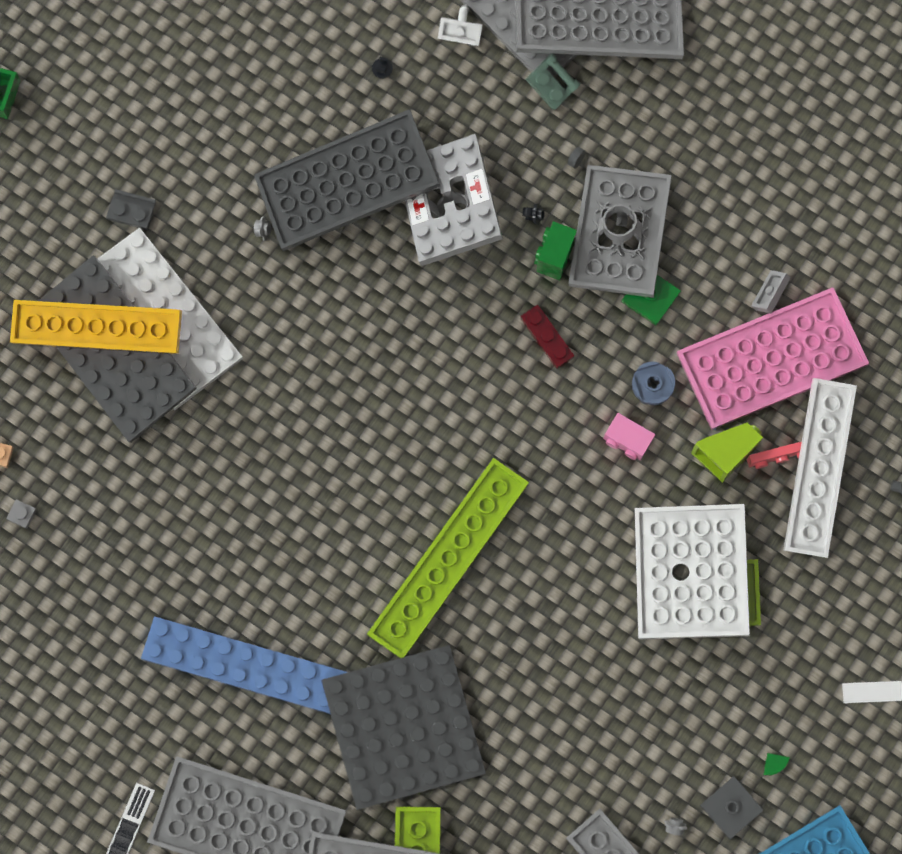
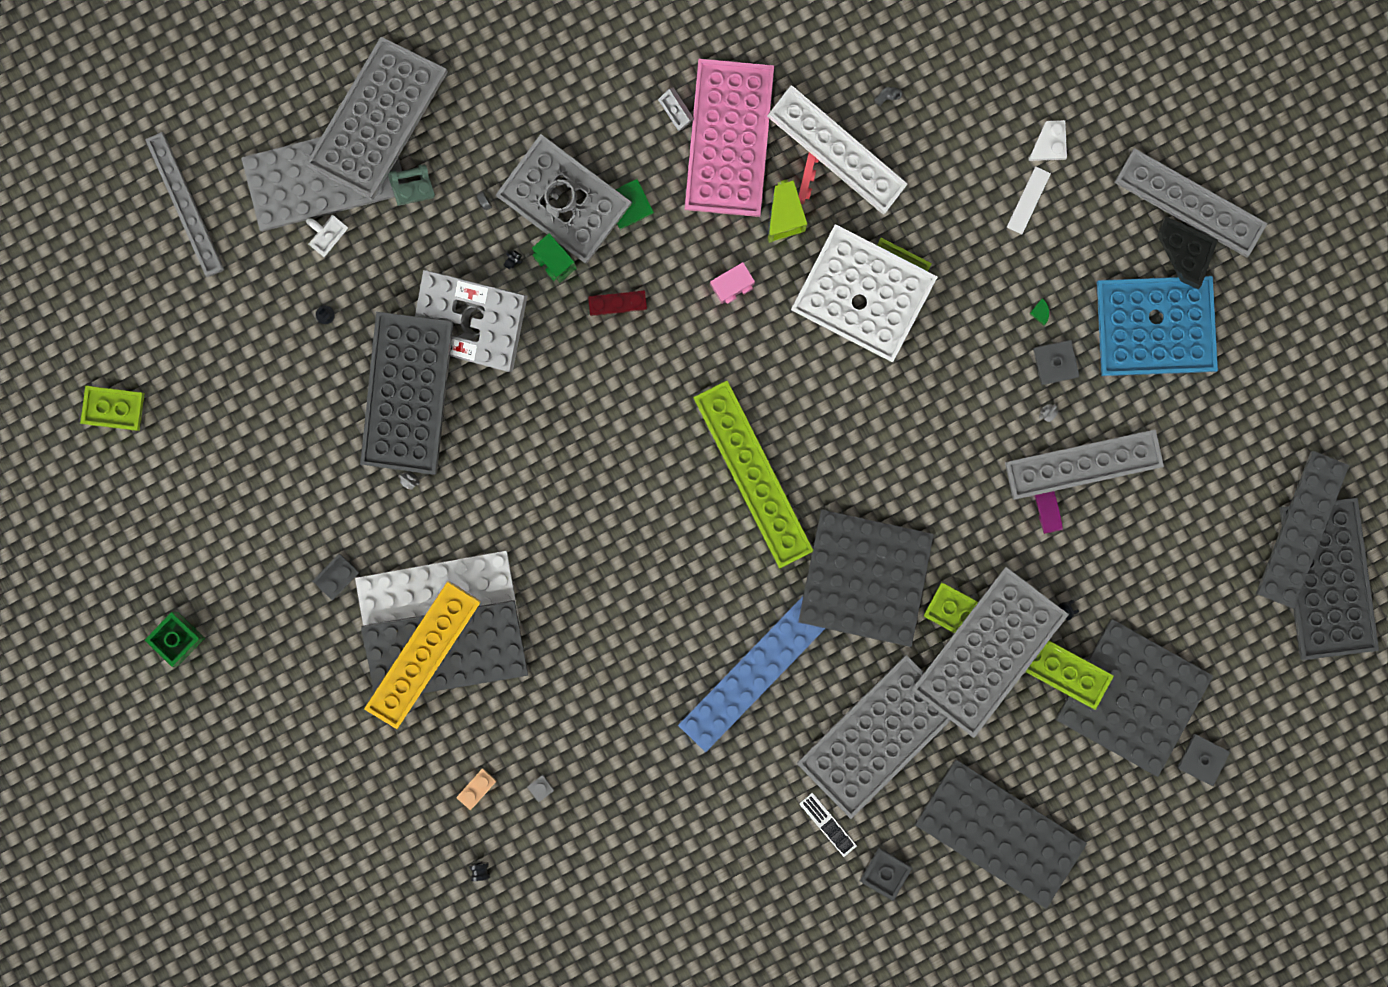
camera: 60 degrees left, 10 degrees up
sand blue plate [632,362,675,405] -> none

